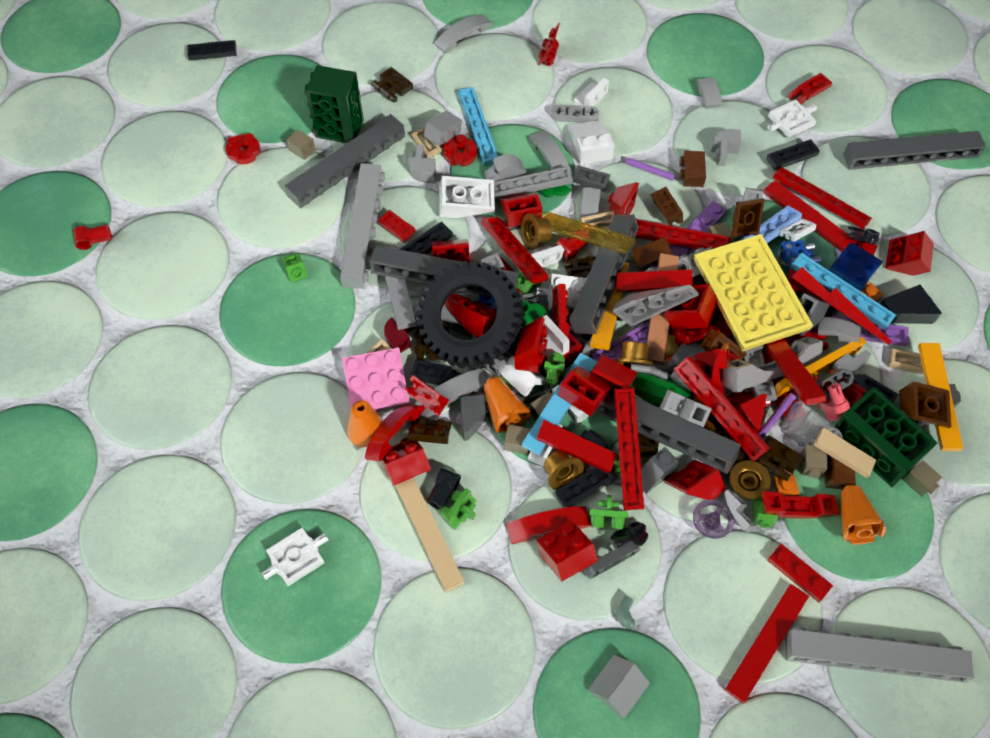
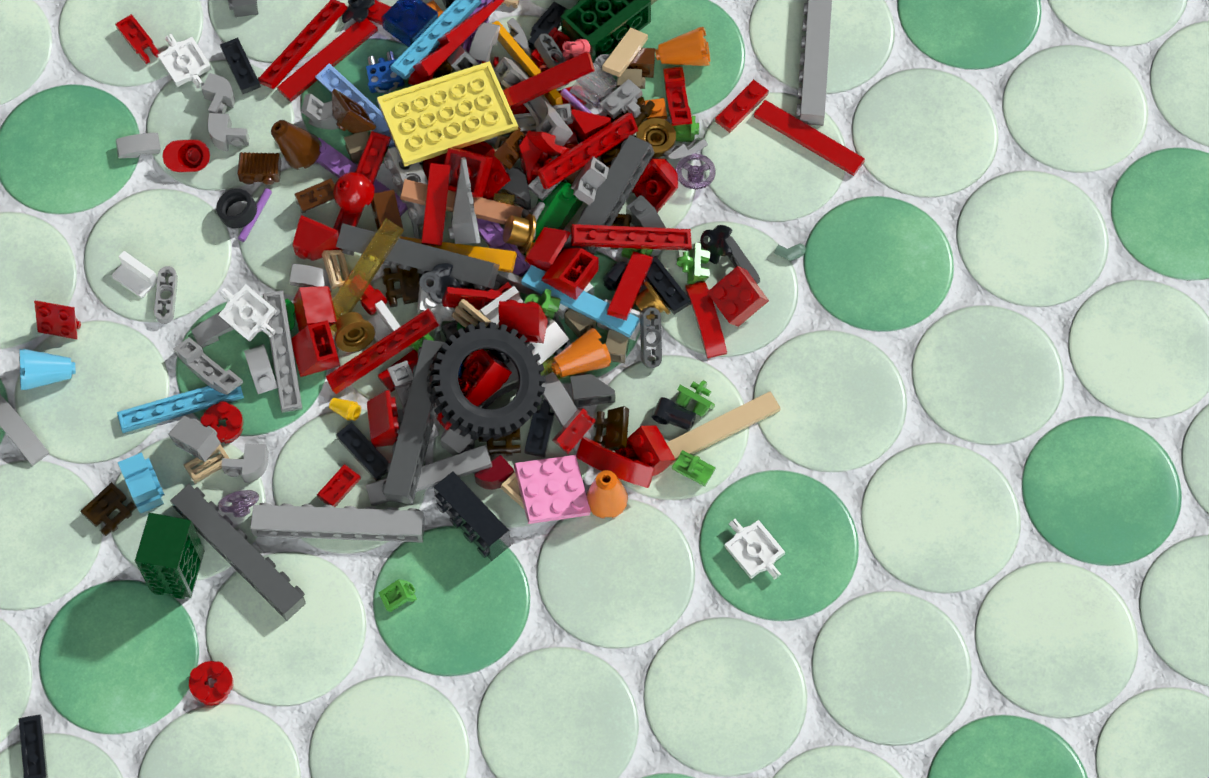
camera: 90 degrees left, 5 degrees up
dark tan brick [287,129,316,160] -> none
white slope [439,176,495,218] -> none
white slope [568,120,614,165] -> none
dark grey plate [573,165,611,191] -> none
light grey slope [587,655,650,720] -> none
white tile [779,218,816,242] -> none
none -> medium azure cone [19,349,76,390]
none -> medium azure brick [118,452,165,514]
none -> red piece [162,140,210,172]
none -> light grey slope [173,338,243,394]
none -> light grey brick [202,73,235,114]
none -> black tyre [216,188,257,229]
none -> clear purple piece [218,490,259,517]
none -> white plate [219,284,277,342]
none -> reddish brown cone [271,120,322,170]
none -> slope [293,286,337,332]
none -> yellow cone [329,397,361,421]
none -> red cylinder [333,172,375,214]
none -> black plate [420,263,461,304]
none -> black brick [434,471,511,561]
none -> tan tile [451,299,491,328]
none -> light grey hinge [599,79,643,119]
none -> dark grey beam [640,307,662,368]
none -> bright green hips [672,450,716,486]

